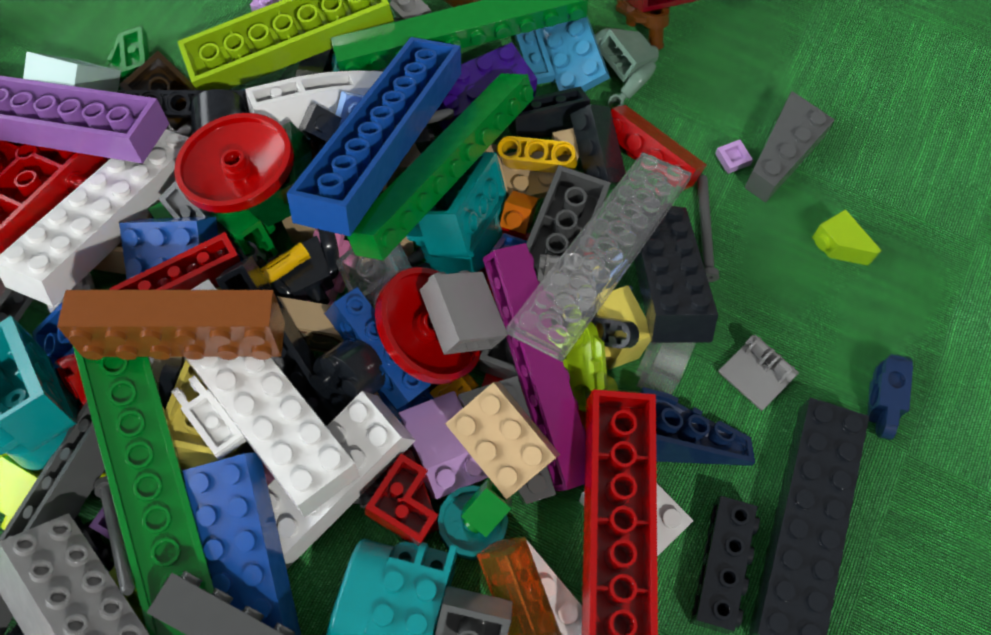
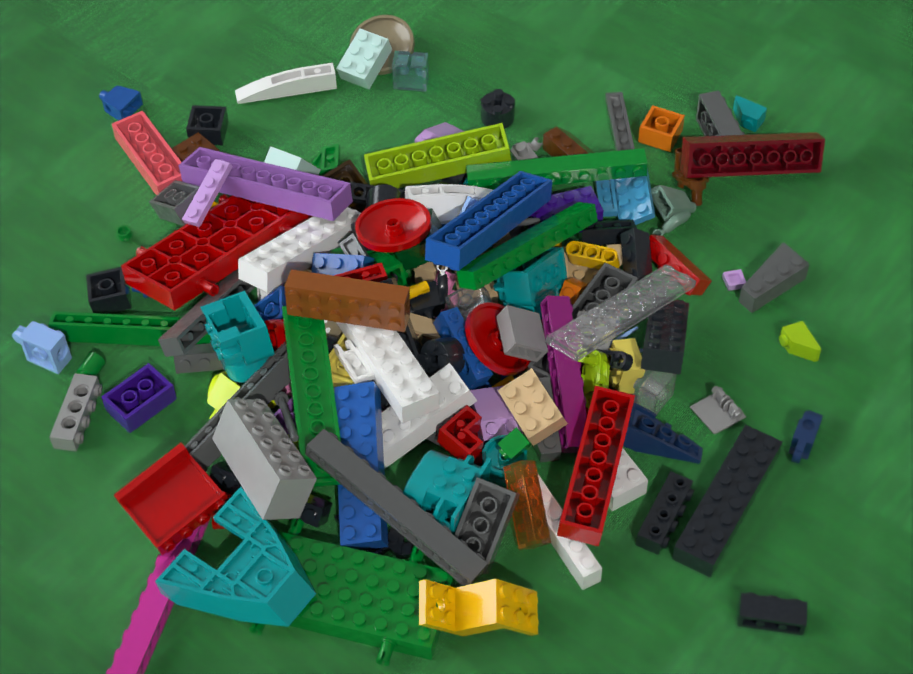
camera: 15 degrees right, 15 degrees down
black brick [298,104,342,145] -> none
dark grey bar [697,174,720,282] -> none

